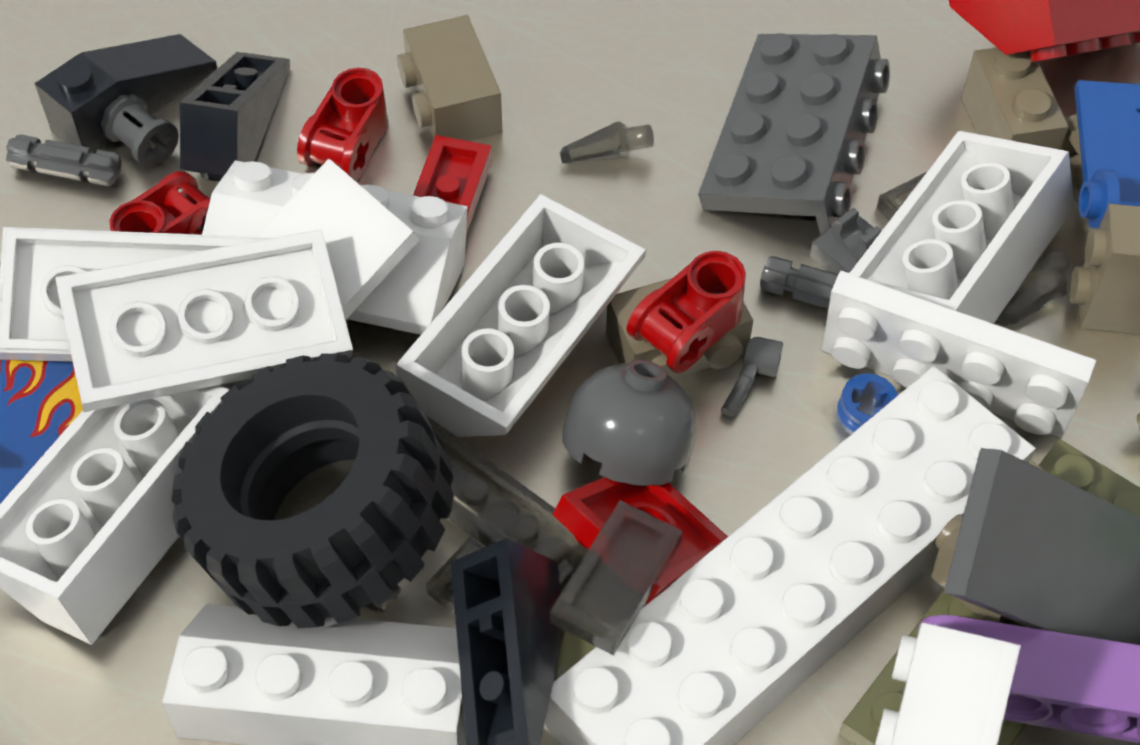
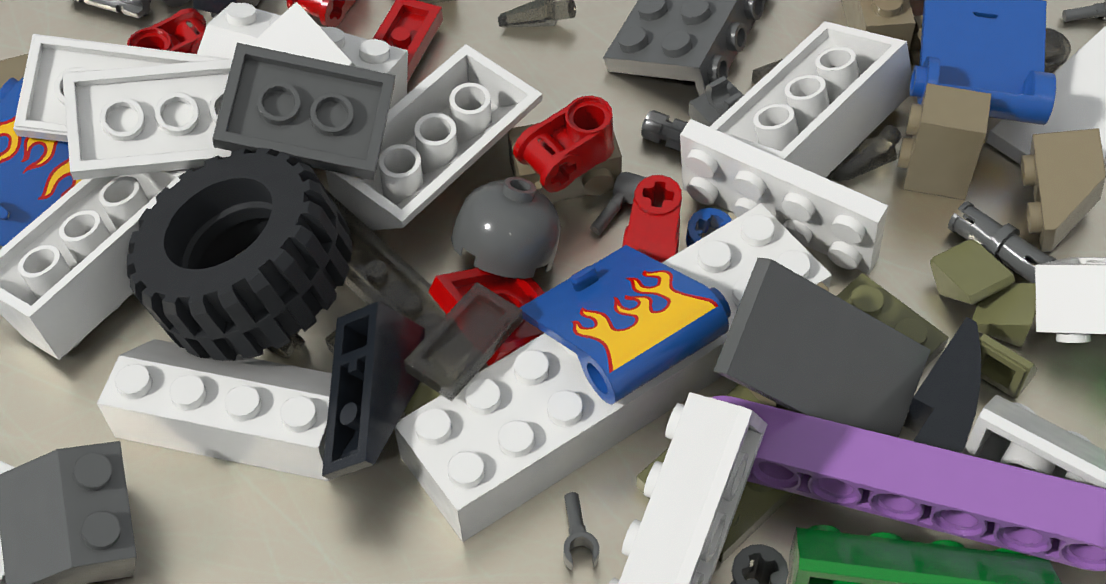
camera: 10 degrees right, 0 degrees up
none -> dark grey plate [212,42,396,180]
none -> blue door [518,245,731,405]
none -> red piece [622,175,682,263]

